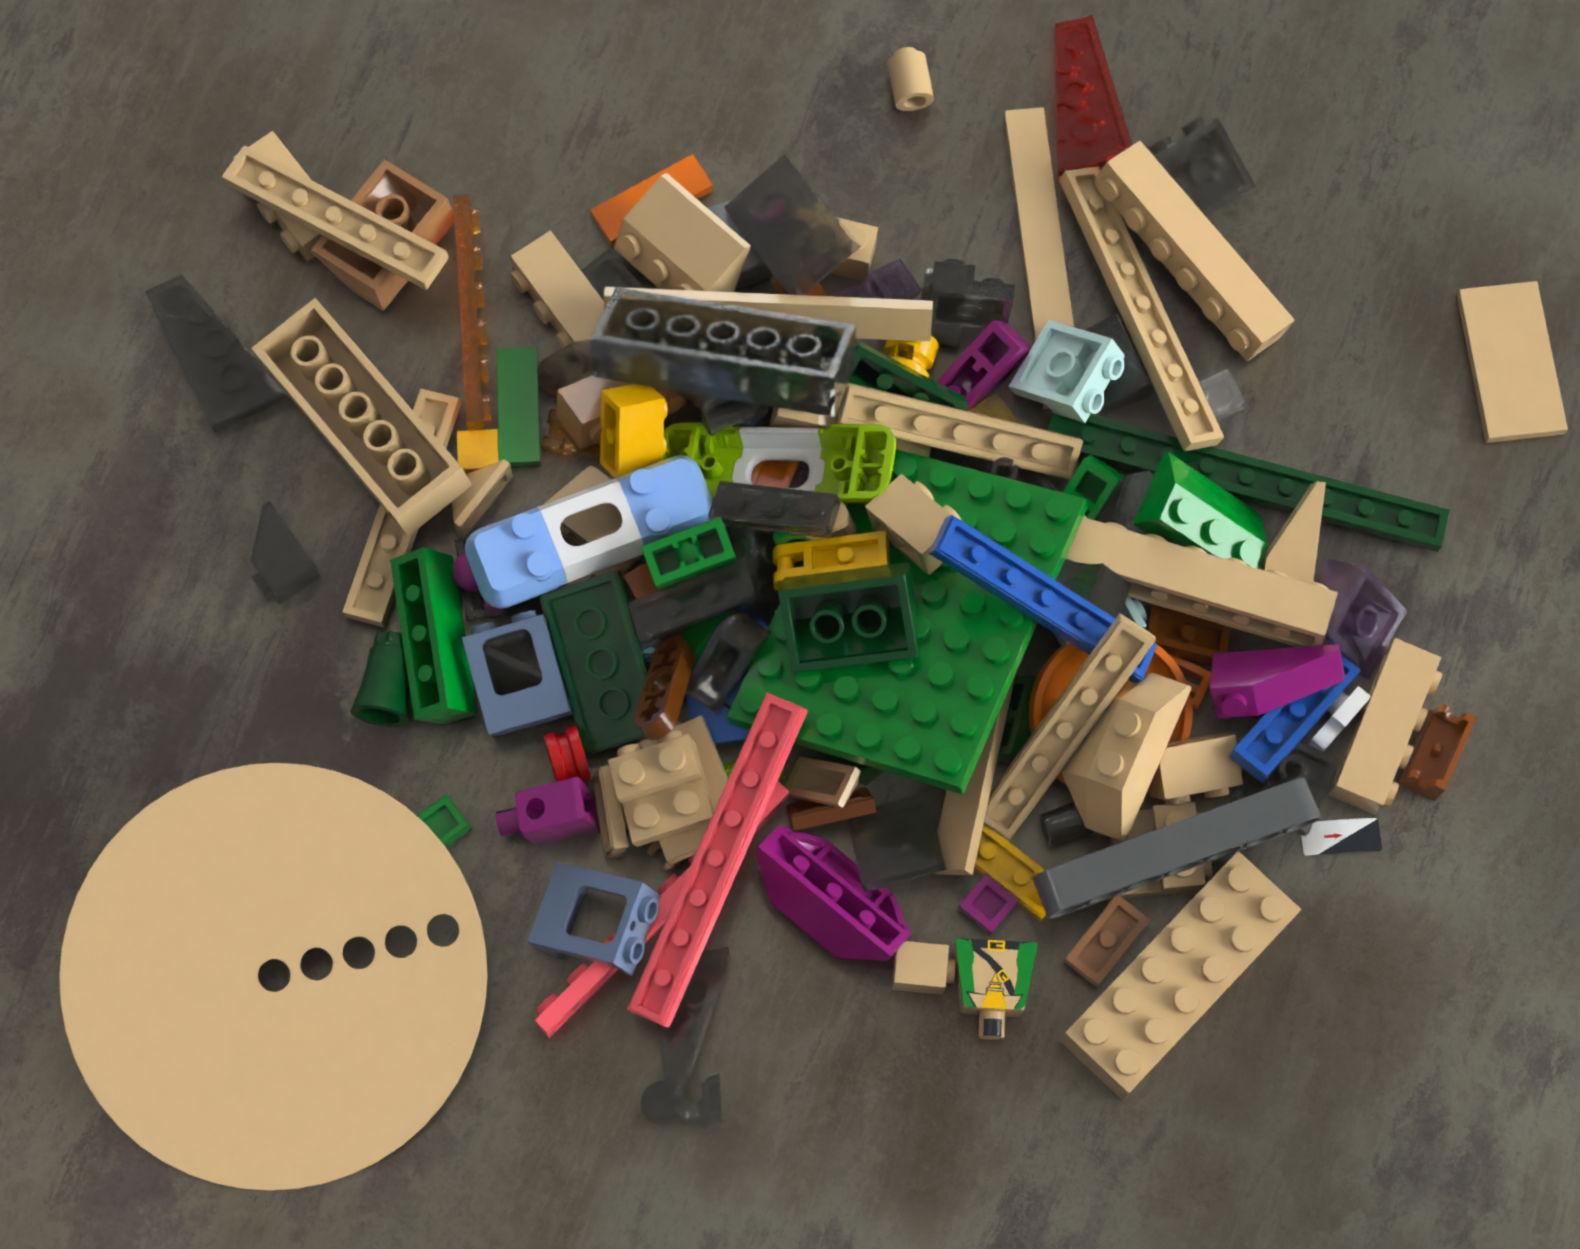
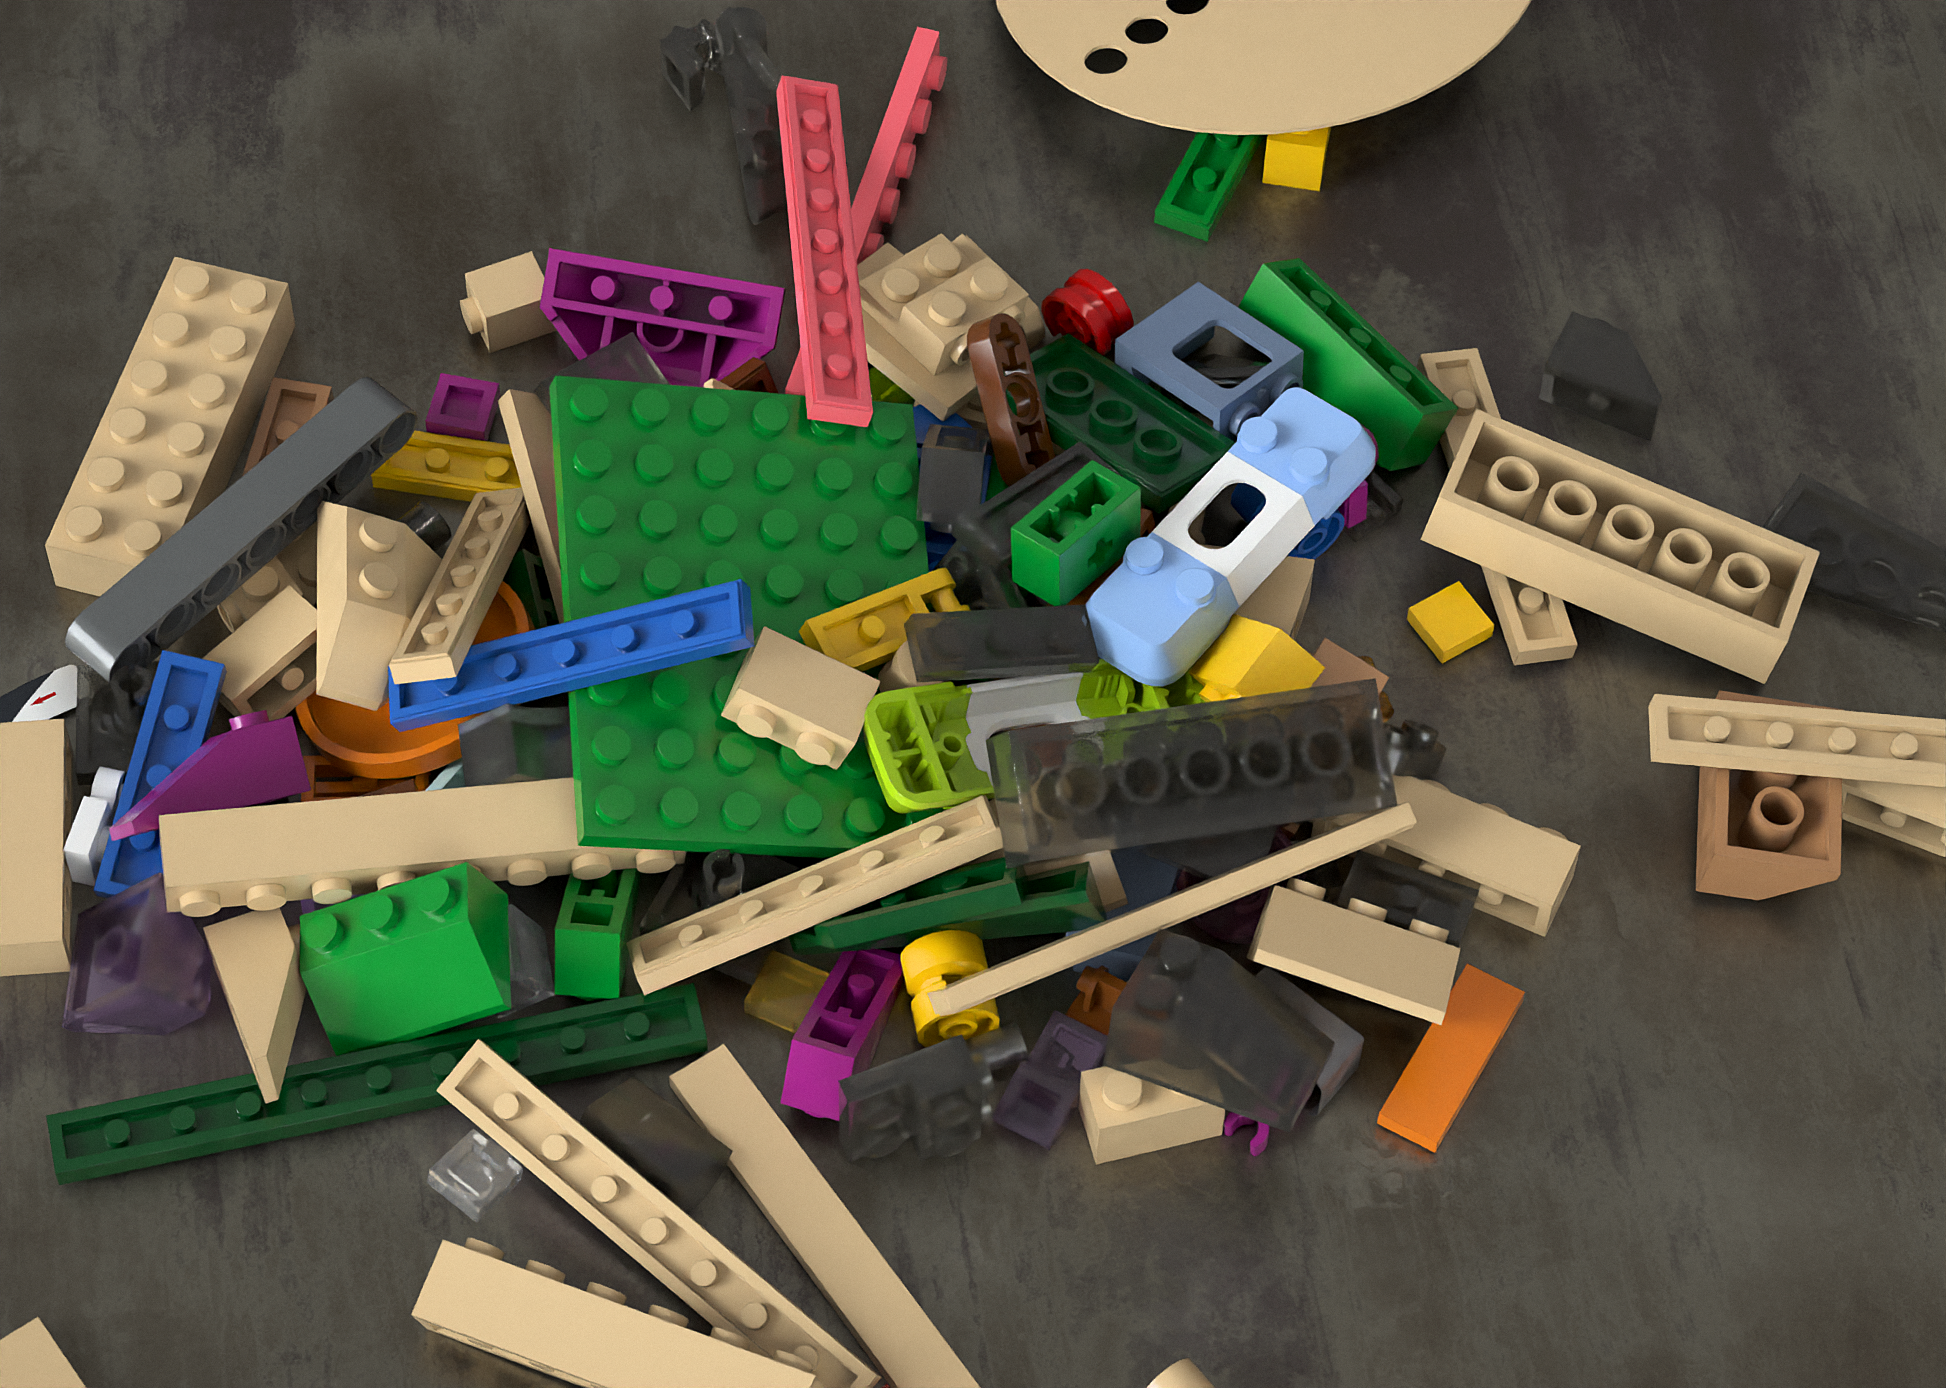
camera: 155 degrees right, 15 degrees down
dark green plant [350,631,410,727] -> none
tan slope [452,459,513,540] -> none
clear orange plate [453,195,492,430] -> none
green tile [496,347,541,467] -> none
magenta torso [496,777,600,844] -> none
sand blue window [527,862,661,976] -> none
dark green slope [778,562,919,673] -> none
torso [952,938,1037,1040] -> none
light aqua plate [1009,320,1124,423] -> none

